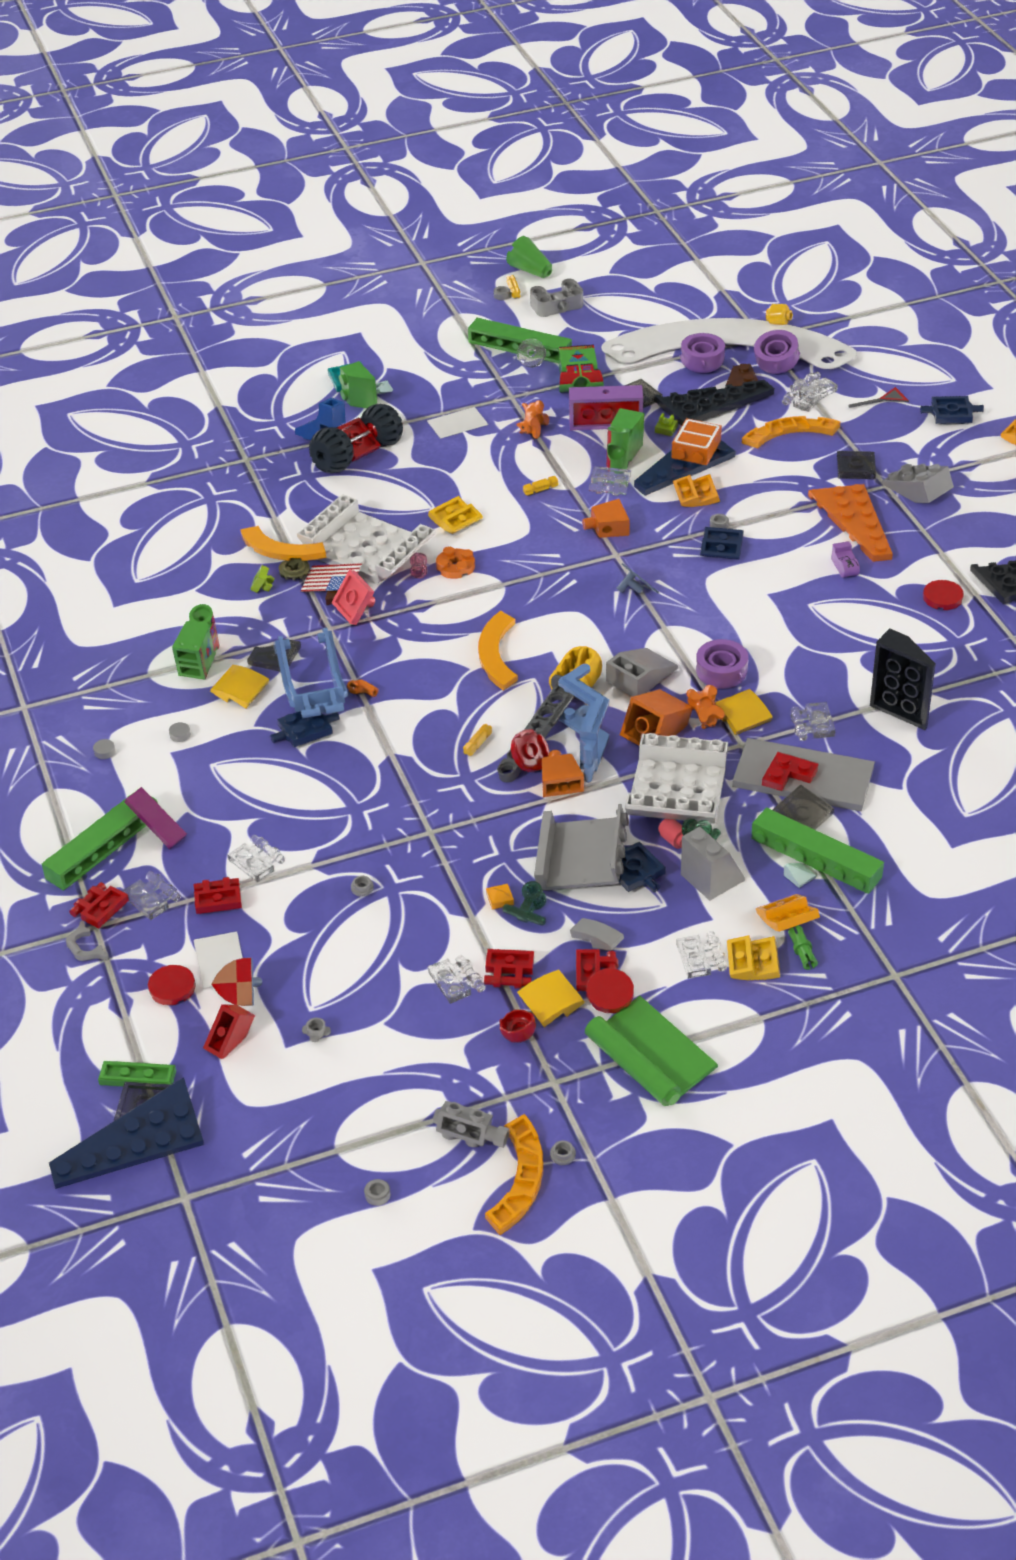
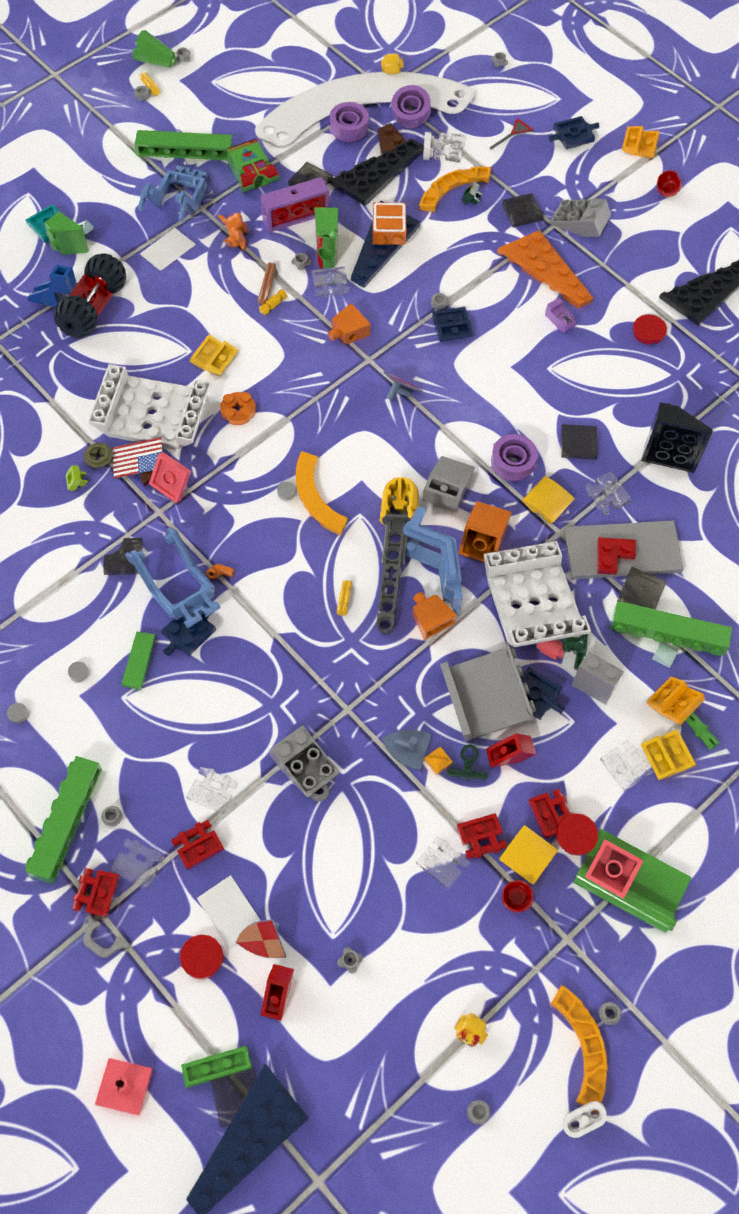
camera: 25 degrees left, 20 degrees up
magenta tile [124,787,187,850] -> none
bright green piece [172,604,220,680] -> none
yellow slope [210,664,269,709] -> none
light orange tile [240,525,326,561] -> none
clear pink bush [410,553,428,578] -> none
light grey brick [432,1101,510,1148] -> none
red tile [510,729,549,772] -> none
clear piece [517,338,546,368] -> none
light grey beam [530,278,583,317] -> none
light grey slope [570,918,624,951] -> none
lime tile [655,413,678,436] -> none
light orange slope [673,474,720,507] -> none
orange animal [686,685,725,729] -> none
clear plate [790,372,838,405] -> none
none -> coral tile [95,1058,153,1116]
none -> light grey plate [101,806,123,827]
none -> bright green tile [121,631,156,690]
none -> medium blue piece [138,165,208,222]
none -> light grey plate [176,47,191,62]
none -> nougat axle [258,262,276,305]
none -> light grey slope [270,725,340,798]
none -> light grey tile [277,481,296,500]
none -> light grey plate [291,253,311,270]
none -> sand blue shield [382,730,432,771]
none -> white plate [423,132,434,160]
none -> yellow head [454,1012,488,1047]
none -> tile [461,181,482,205]
none -> red slope [486,733,536,768]
none -> light grey plate [491,52,508,67]
none -> clear smoke tile [561,424,598,460]
none -> white plate [563,1101,607,1138]
none -> coral slope [585,840,643,899]

